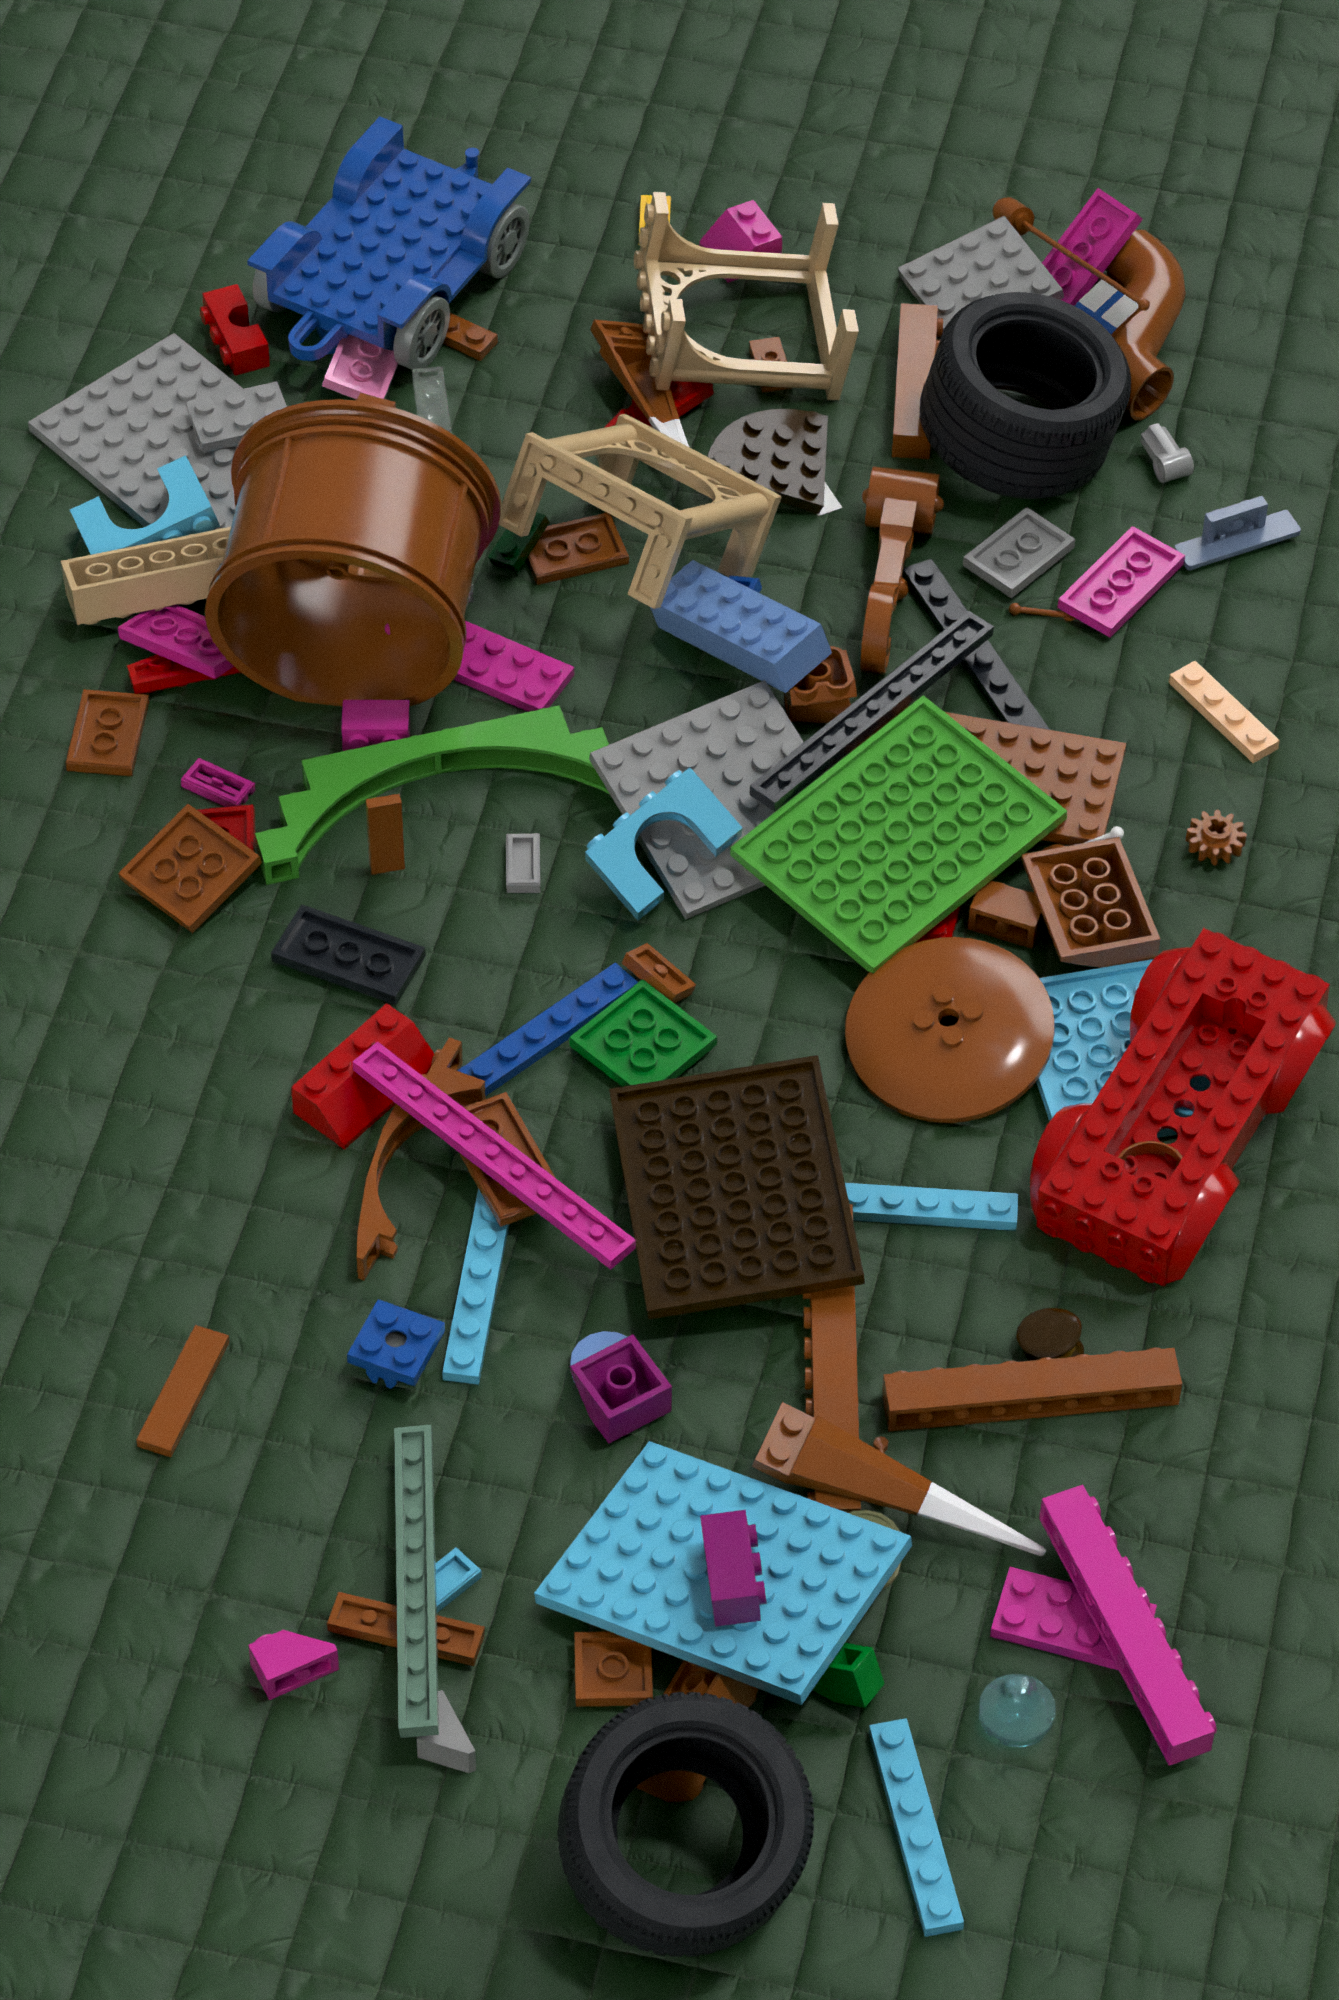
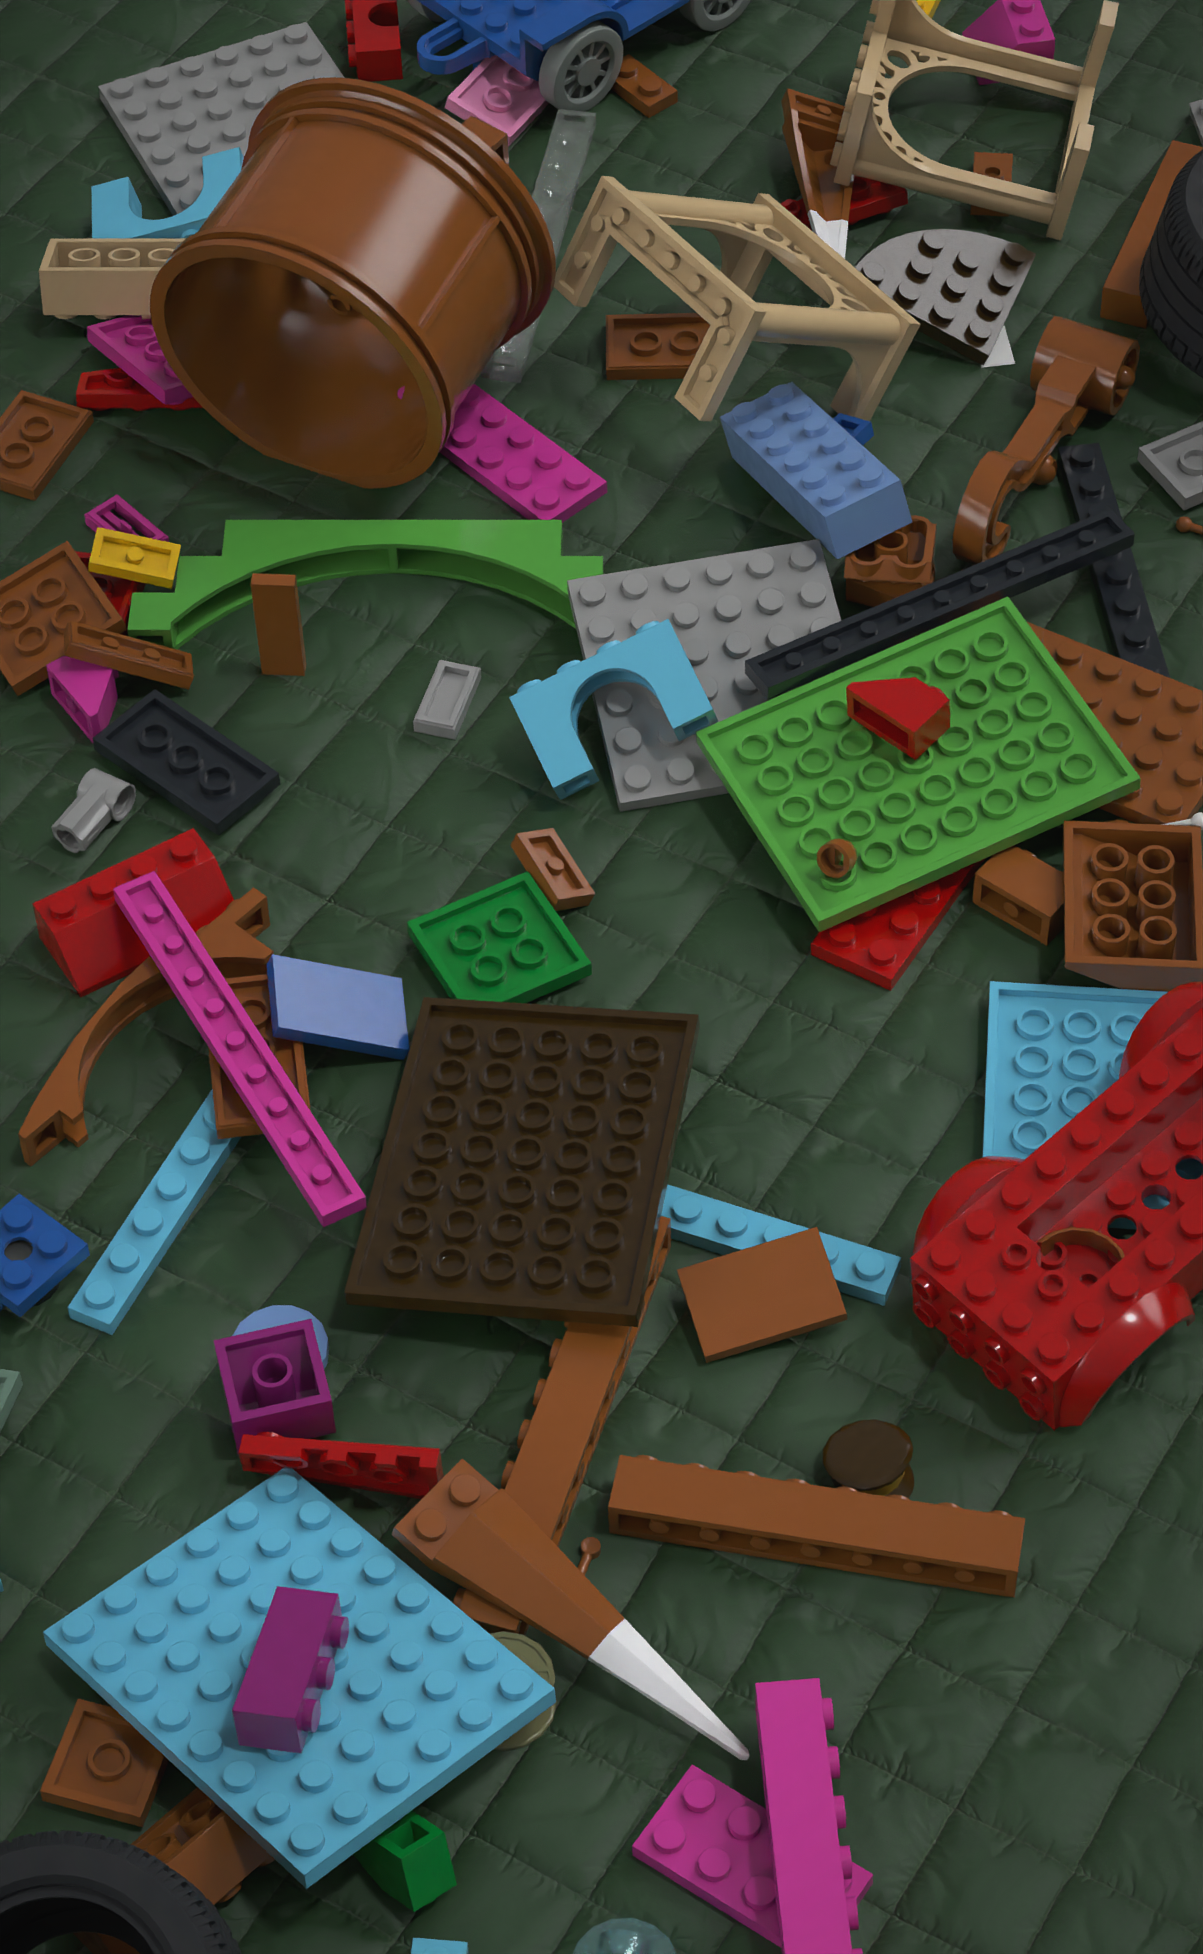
camera: 20 degrees right, 0 degrees up
dark pink brick [341,700,410,751] -> none
blue plate [458,962,638,1097] -> none
dark green plate [488,512,550,573] -> none
dark orange dish [845,937,1055,1123] -> none
none -> dark pink slope [46,656,119,743]
none -> light grey piece [52,768,136,854]
none -> dark orange tile [64,621,194,690]
none -> yellow plate [88,527,181,589]
none -> red wing [239,1432,444,1499]
none -> tile [267,954,410,1060]
none -> dark orange tile [677,1227,848,1363]
none -> dark orange hinge [817,838,858,878]
none -> red slope [846,677,950,760]

